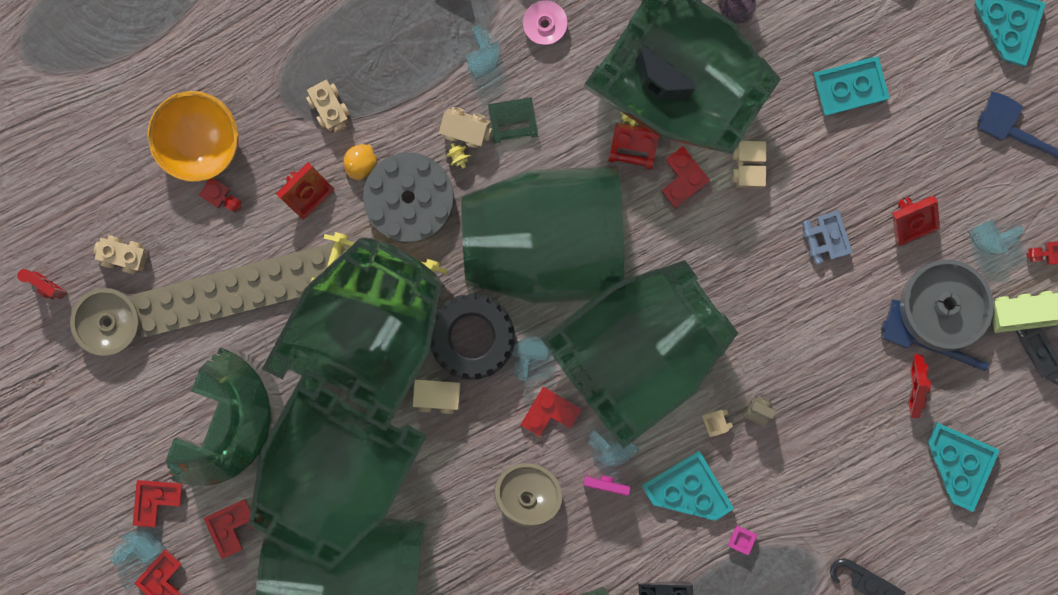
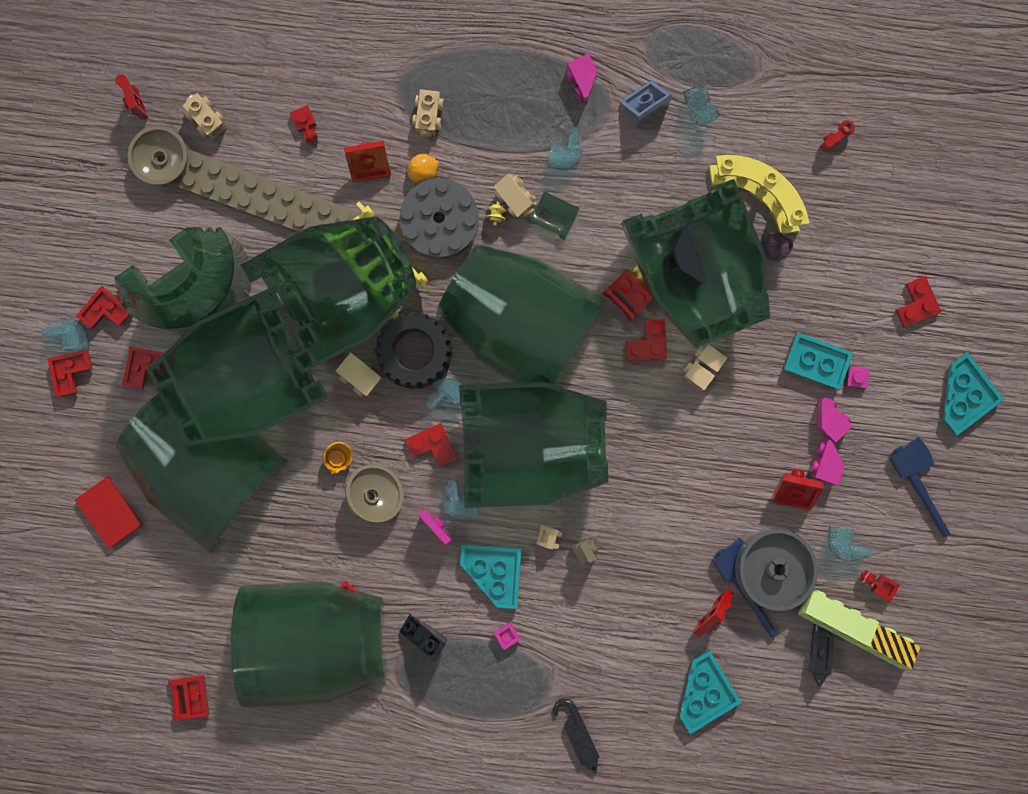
camera: 30 degrees right, 0 degrees up
light orange piece [147,91,239,181] -> none
bright pink dish [523,0,567,45] -> none
sand blue plate [802,210,853,265] -> none
none -> light orange hair [323,442,352,474]
none -> dark pink slope [810,440,845,485]
none -> dark pink slope [817,397,853,443]
none -> dark pink plate [846,366,869,389]

